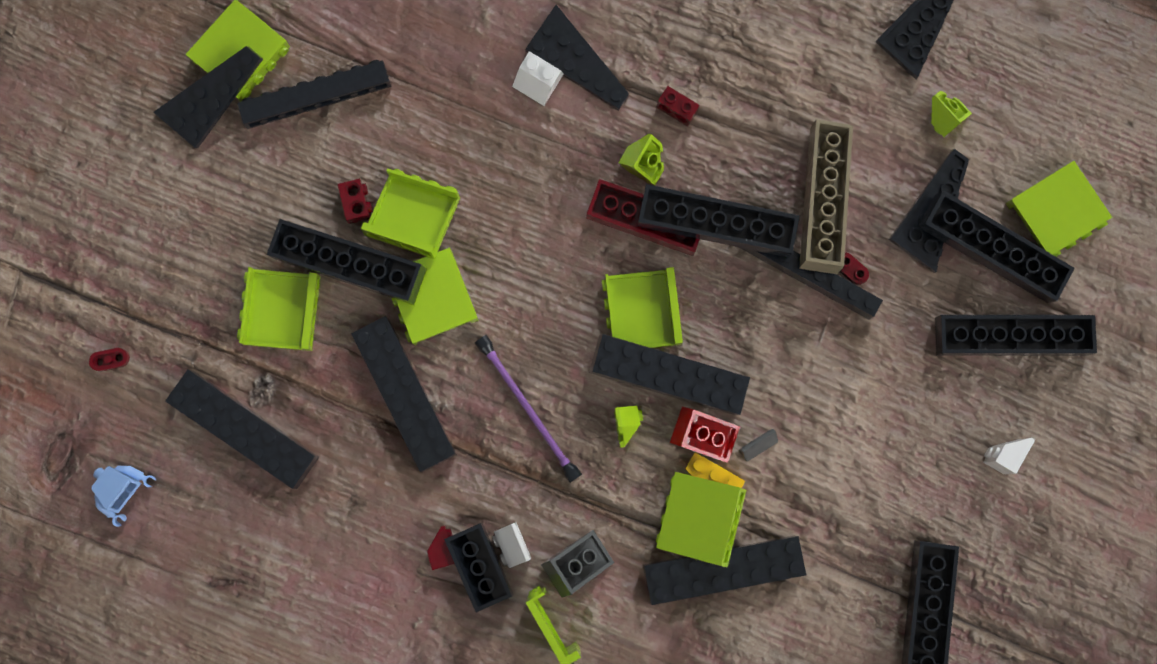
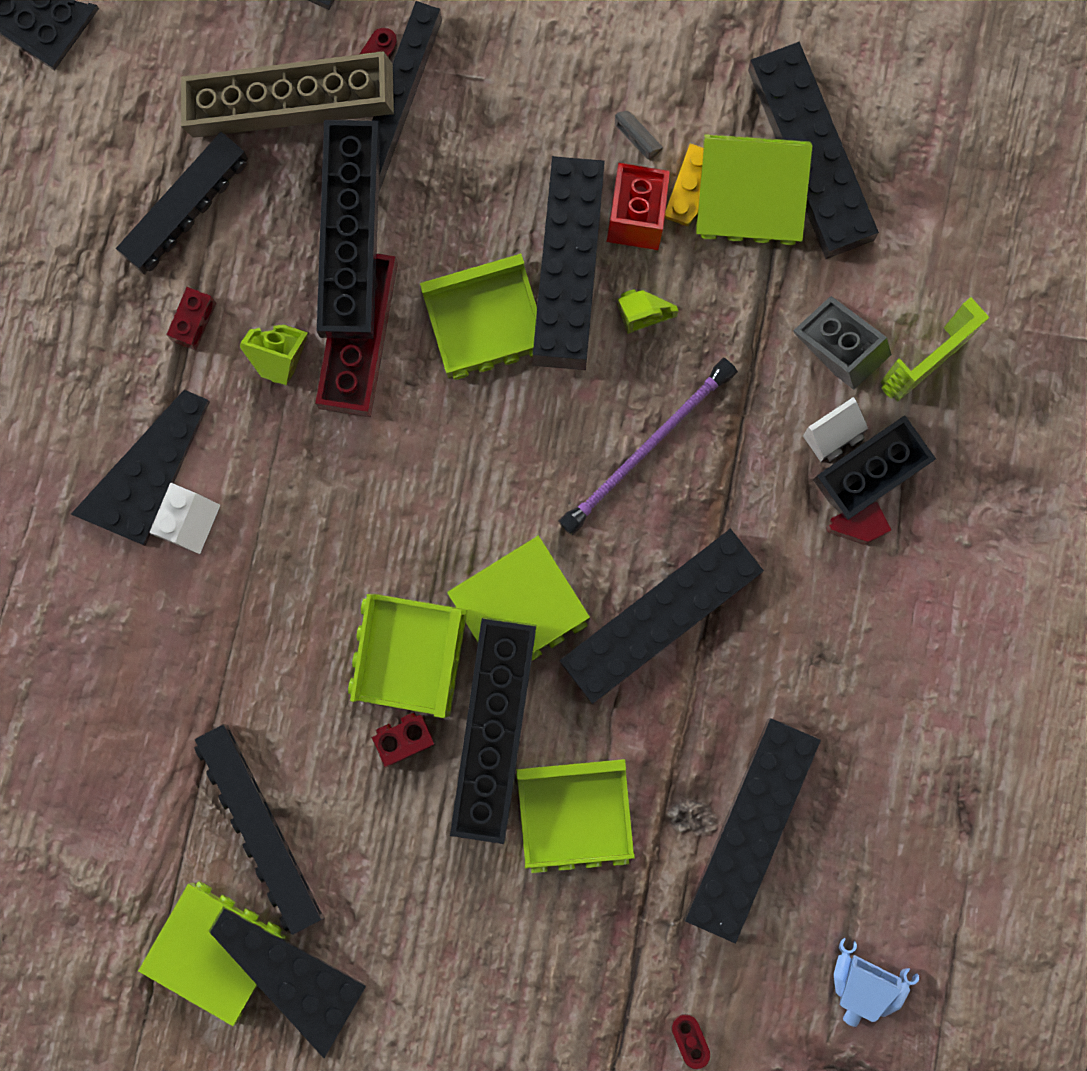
camera: 90 degrees left, 0 degrees up
none -> black brick [115,132,248,275]

